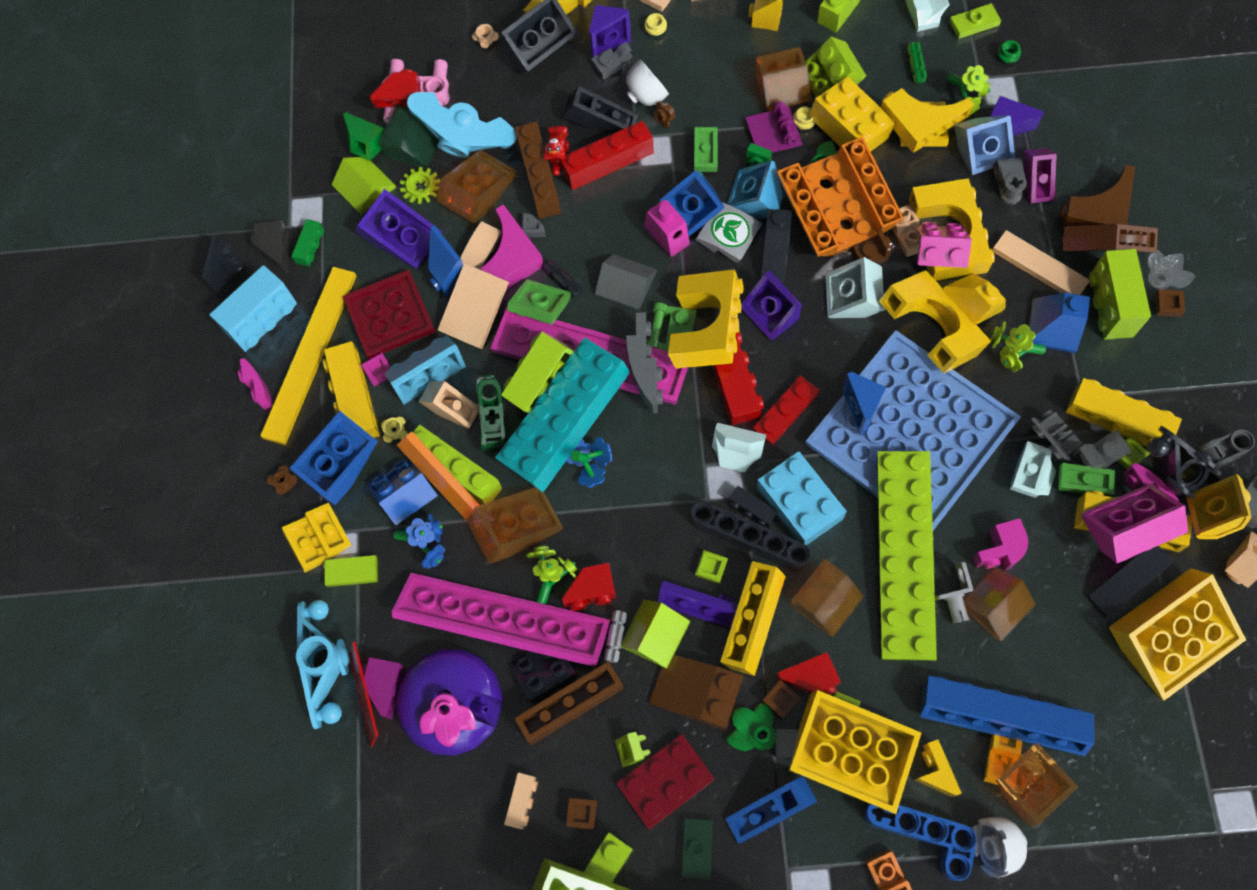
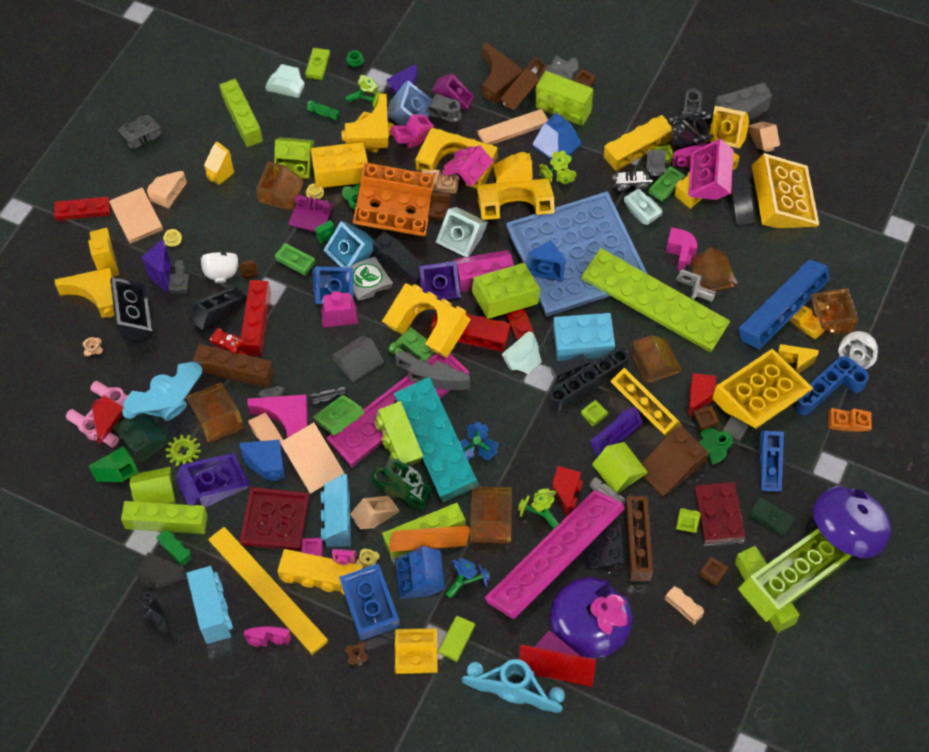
camera: 65 degrees left, 10 degrees down
none -> lime brick [121,501,208,534]
none -> dark pink slope [332,549,358,565]
none -> dark pink brick [390,115,434,148]
none -> dark pink slope [454,250,514,292]
none -> lime brick [472,263,541,319]

